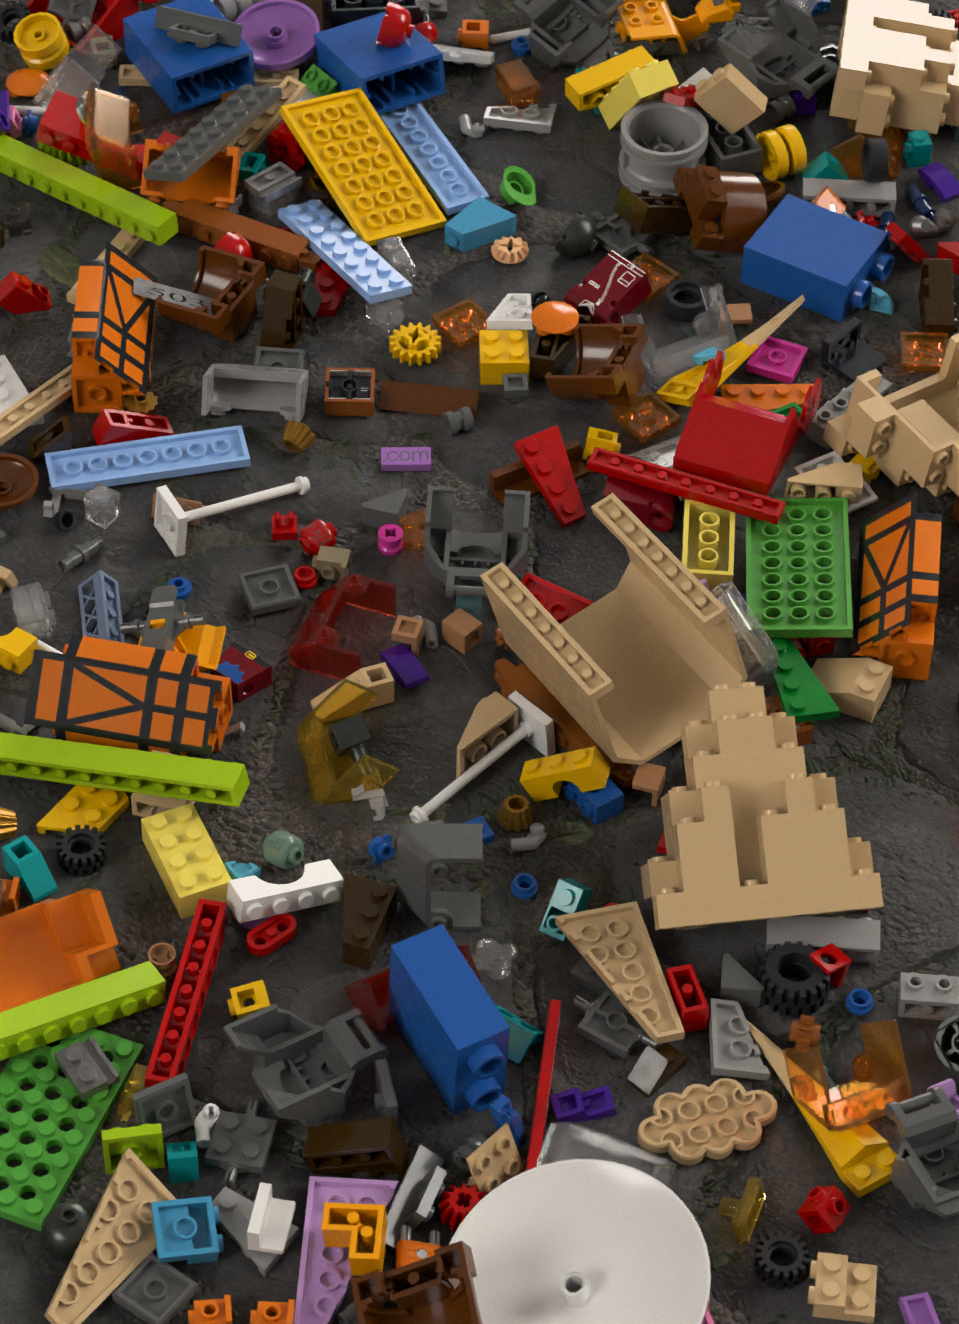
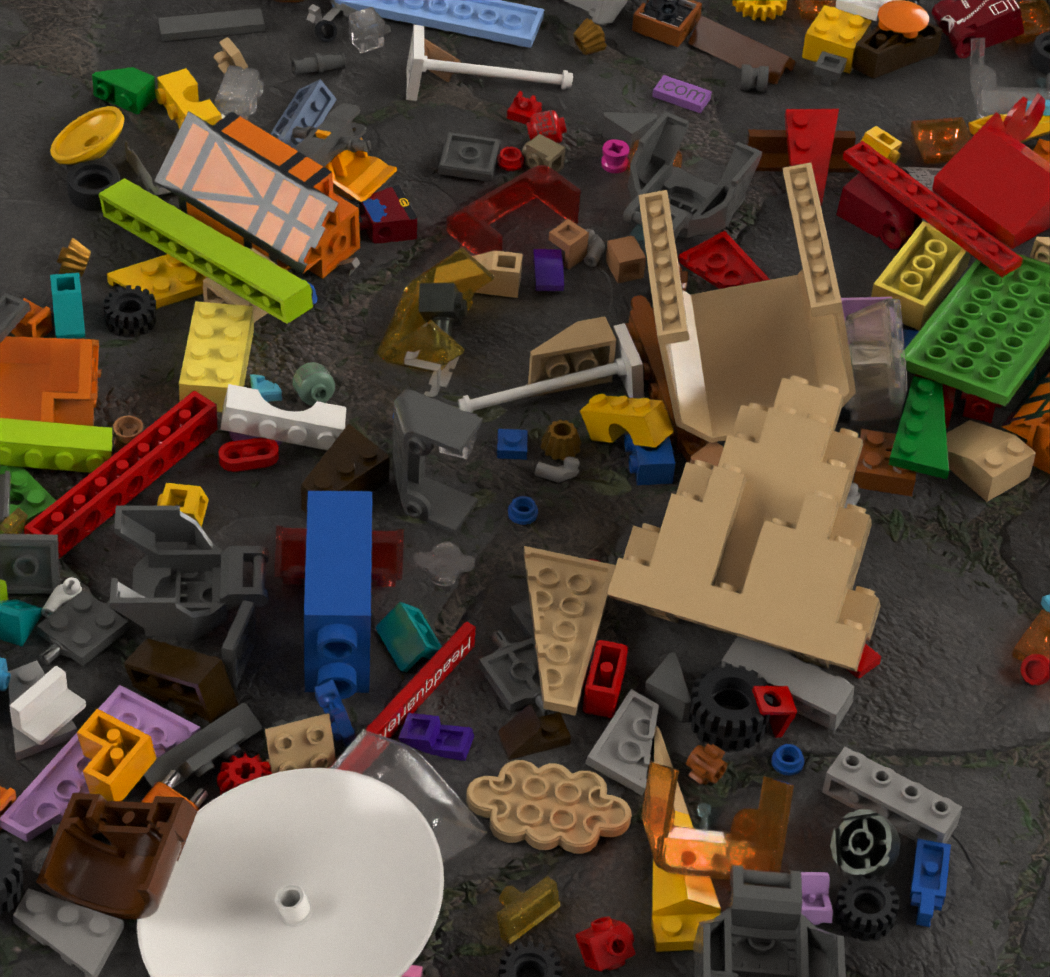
camera: 25 degrees right, 0 degrees up
blue plate [167,577,192,600] -> none
teal slope [539,878,594,942] -> none
reddish brown piece [545,323,648,407] -> none

